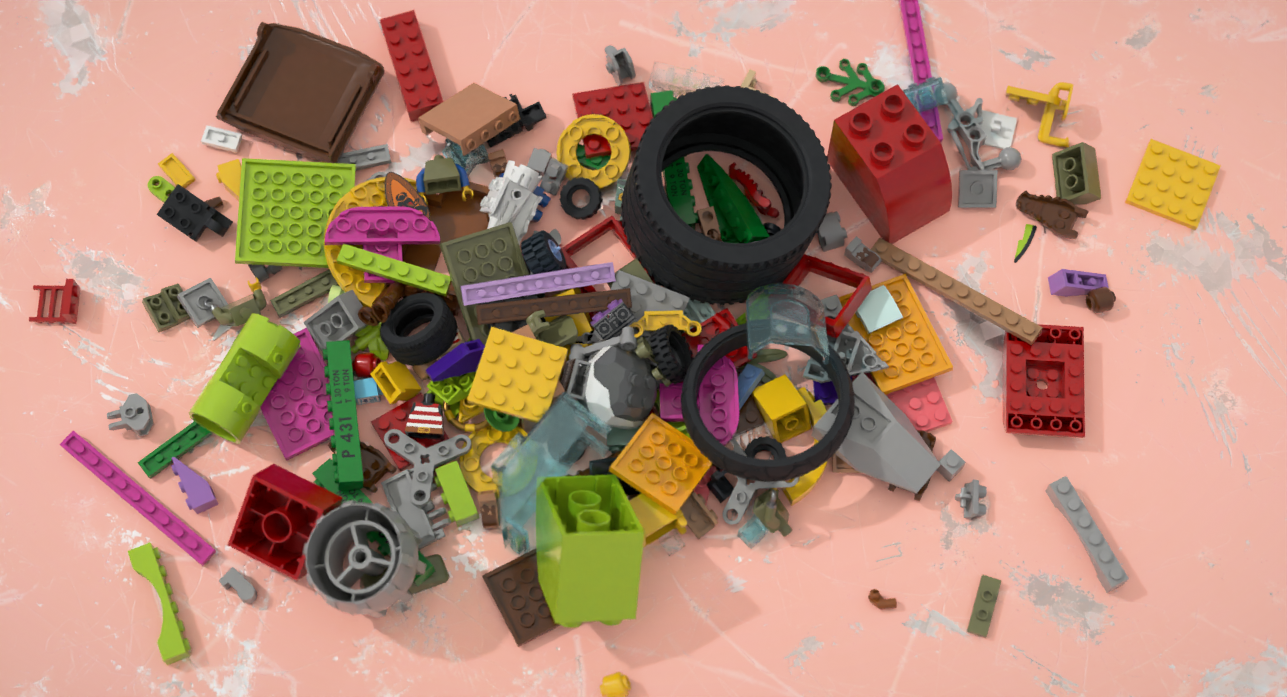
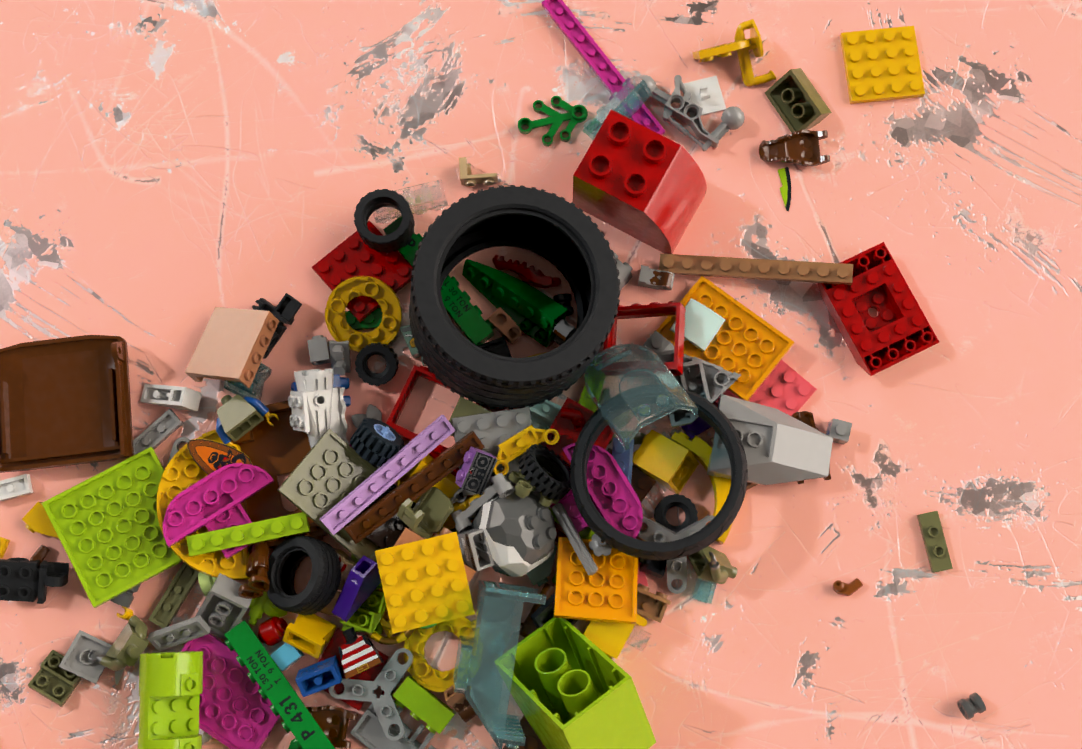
camera: 25 degrees left, 10 degrees up
red brick [379,10,443,122] -> none
nougat leg [488,149,508,178] -> none
light grey hinge [604,45,636,86] -> none
light grey hips [955,479,987,519] -> none
light grey tile [958,170,998,208] -> none
light grey arch [1045,476,1129,593] -> none
medium lavender slope [1048,269,1109,297] -> none
reddish brown head [1085,287,1116,313] -> none
none -> white slope [140,384,202,411]
none -> light grey plate [147,615,211,651]
none -> blue brick [295,655,344,698]
none -> black tyre [354,189,415,253]
none -> light grey axle [552,503,598,575]
none -> light grey plant [589,534,613,557]

